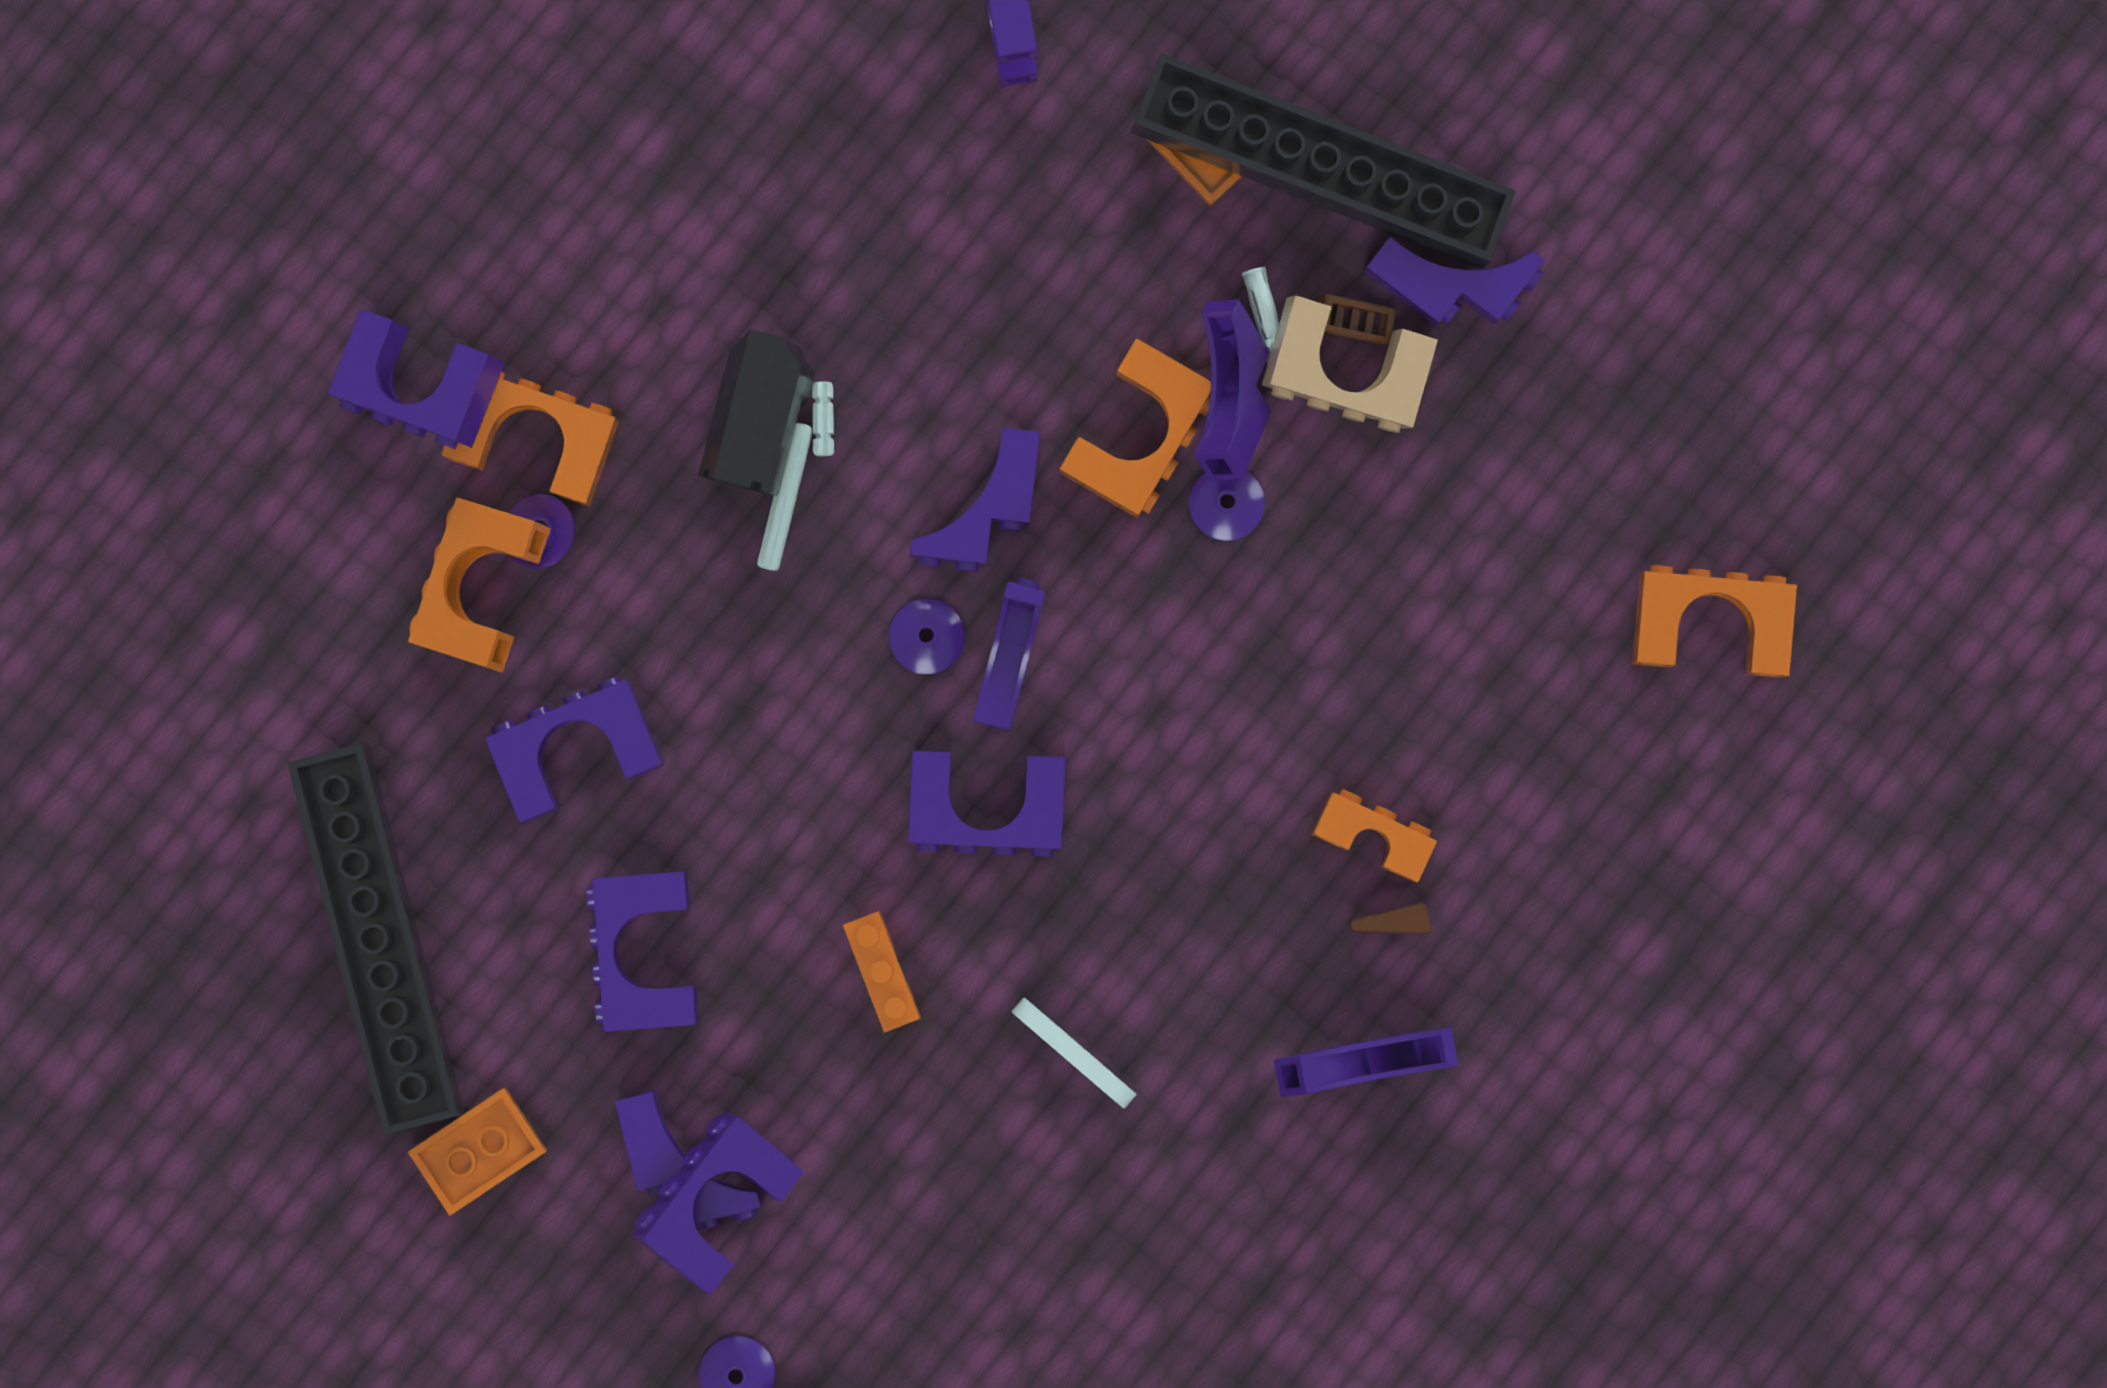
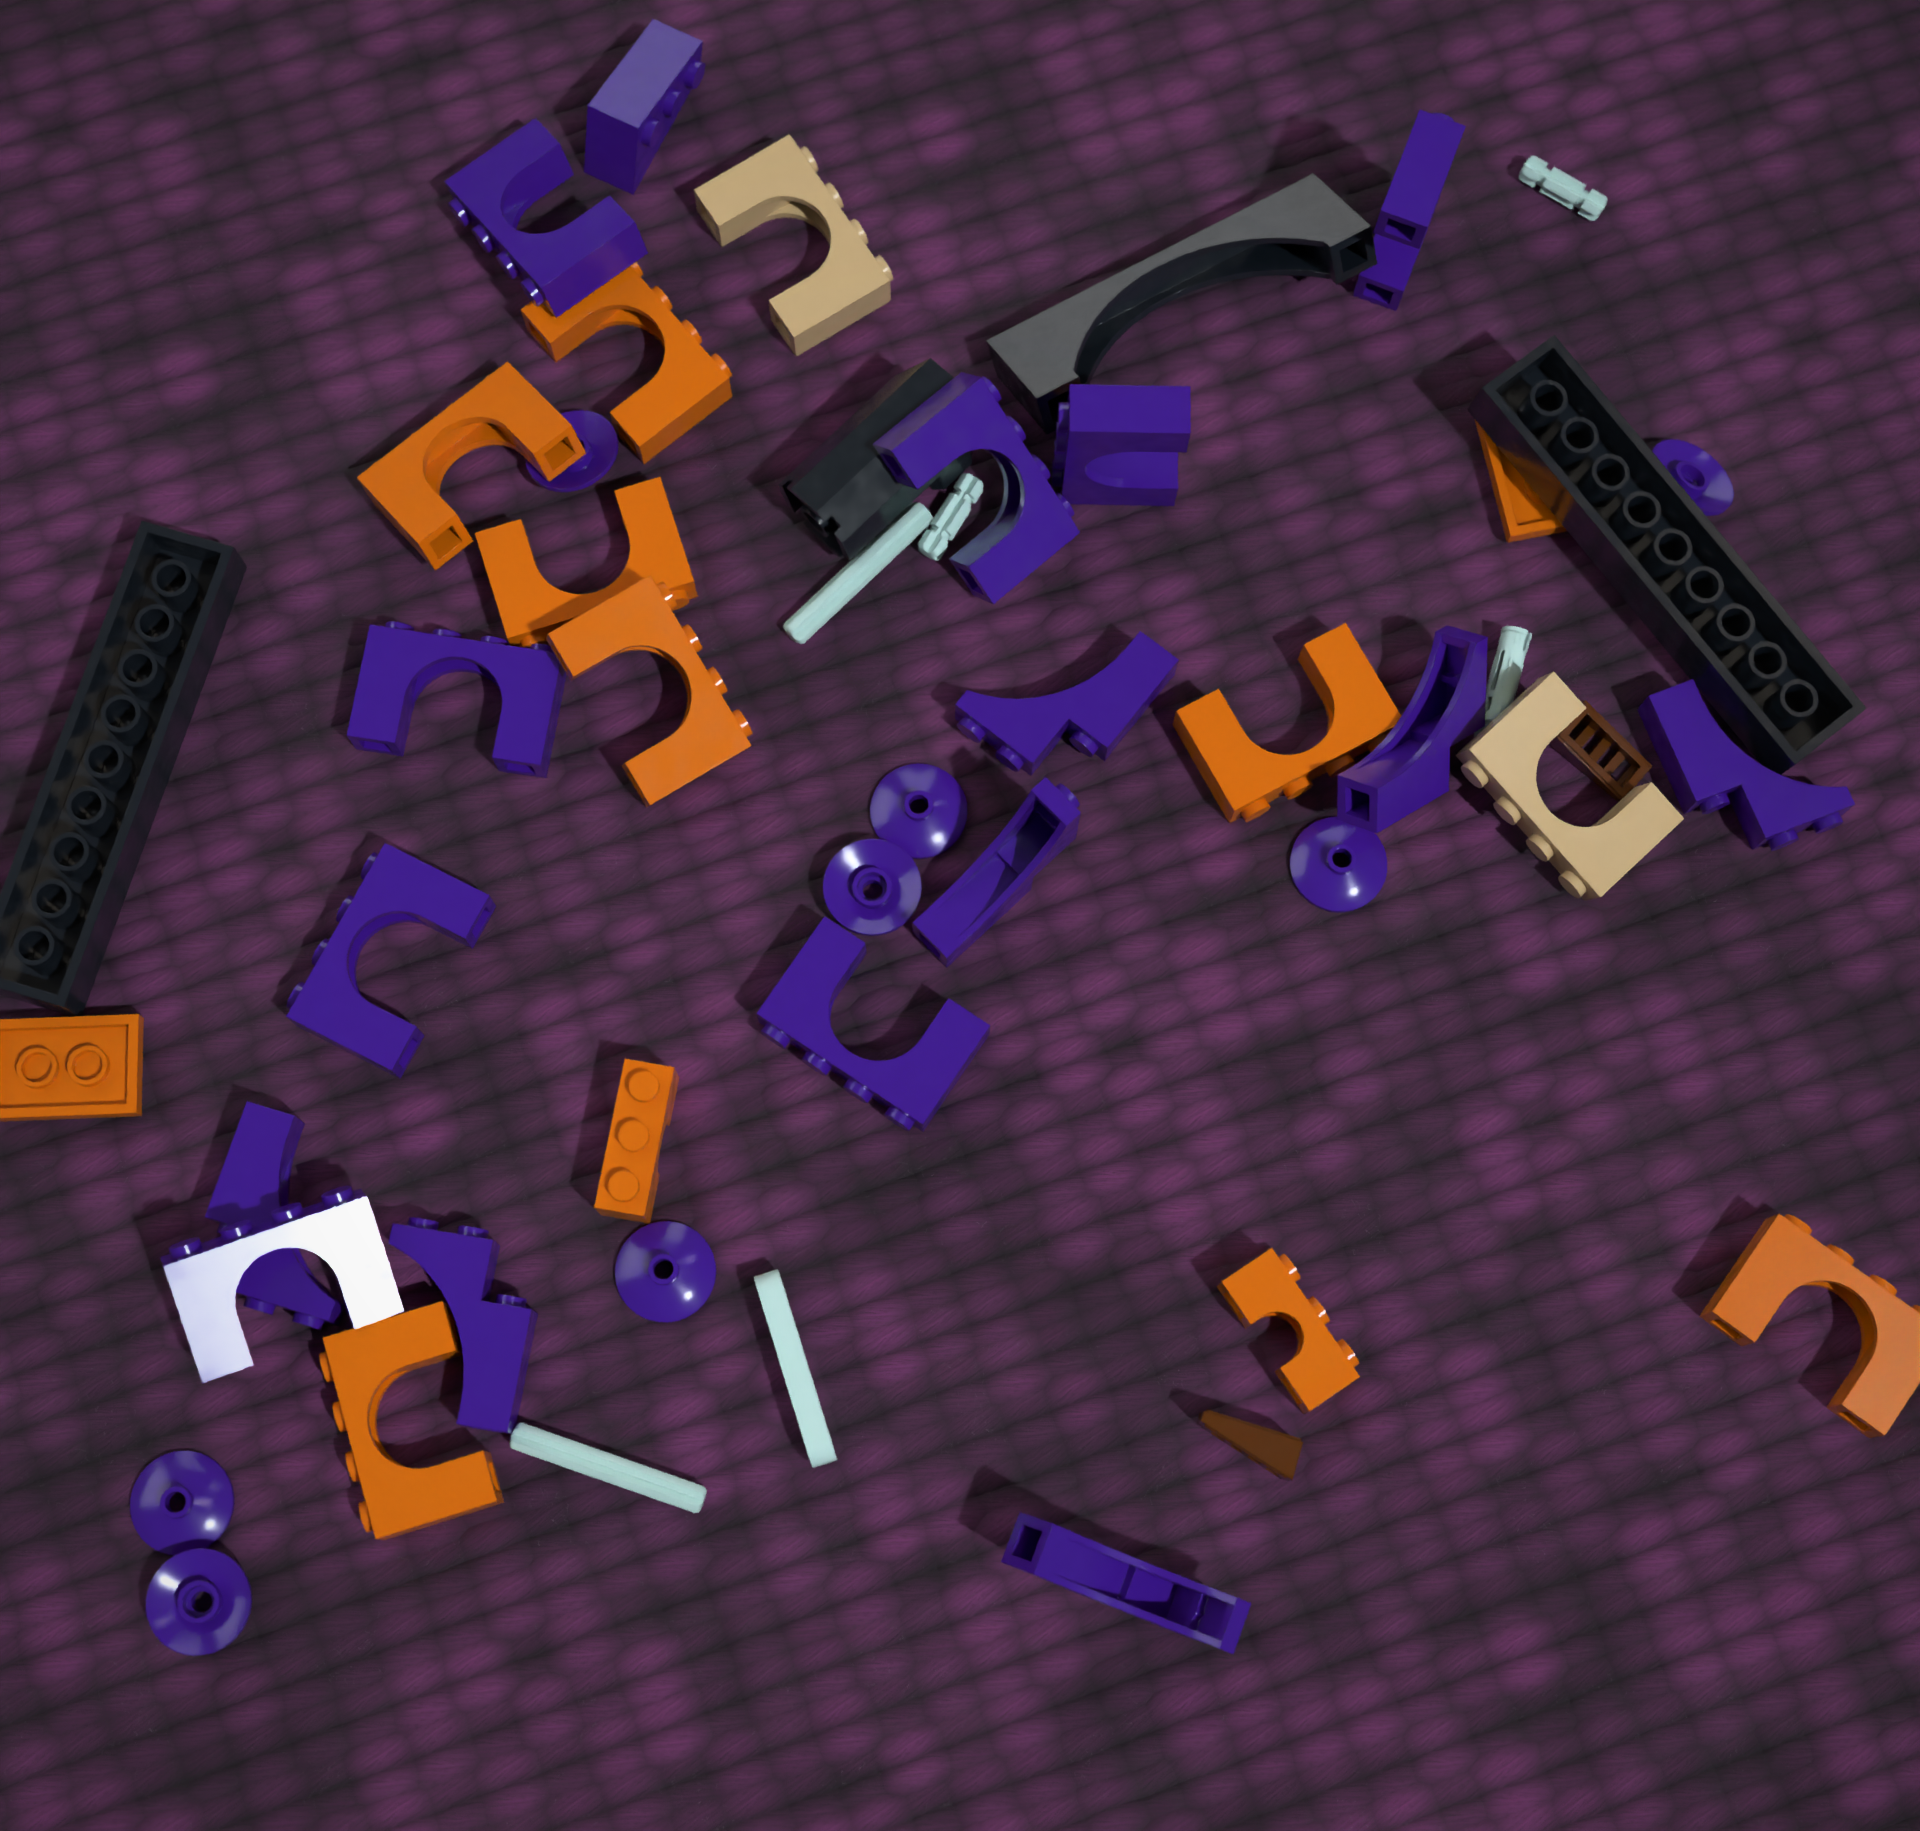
camera: 30 degrees right, 10 degrees down
none -> orange arch [319,1301,504,1540]
none -> dark purple arch [389,1217,538,1435]
none -> orange arch [475,477,698,648]
none -> light aqua axle [509,1423,707,1513]
none -> orange arch [546,575,753,808]
none -> dark purple wedge [584,19,705,195]
none -> dark purple dish [615,1221,716,1323]
none -> tan arch [694,134,893,357]
none -> dark purple dish [823,839,922,936]
none -> dark purple arch [873,372,1080,604]
none -> black arch [986,173,1377,434]
none -> dark purple arch [1052,384,1191,506]
none -> dark purple dish [1652,439,1734,516]

